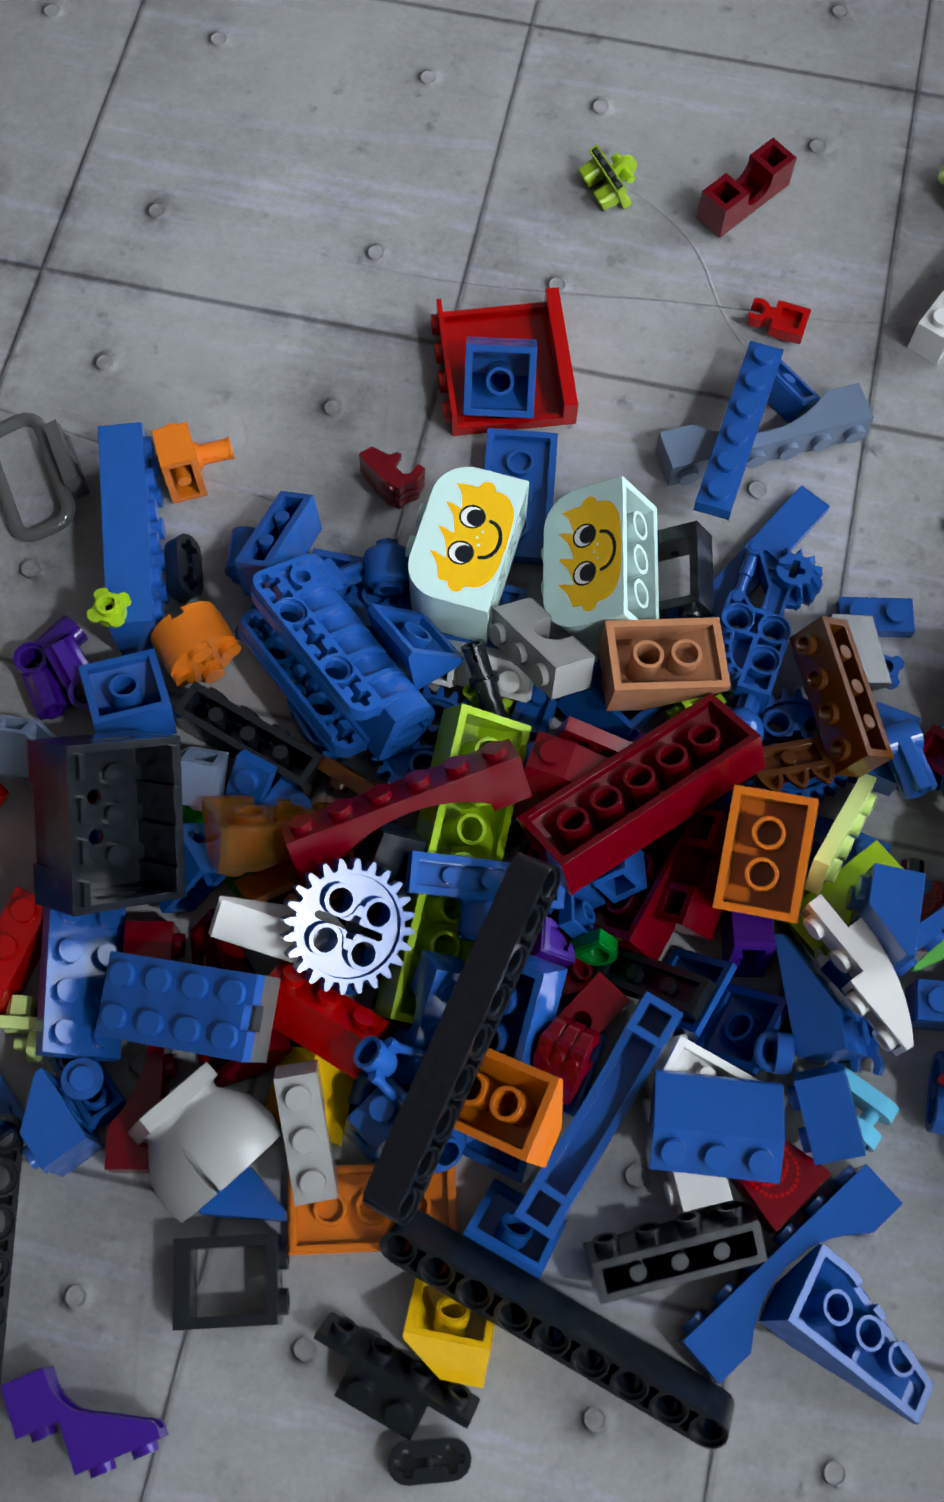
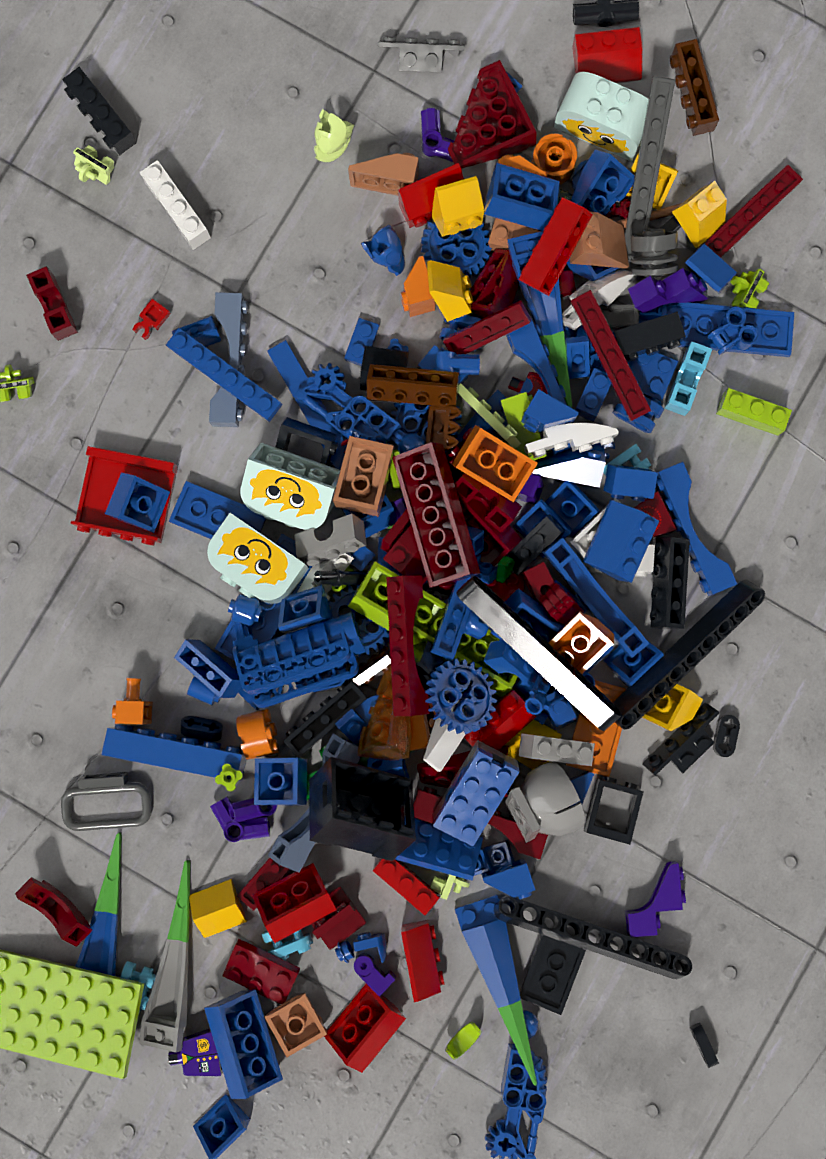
camera: 65 degrees left, 15 degrees up
blue plate [61,1058,104,1100] -> none
dark red hand [359,447,425,509] -> none
dark purple tile [533,916,575,968] -> none
blue tile [753,1031,795,1075] -> none
blue wedge [759,1244,934,1424] -> none

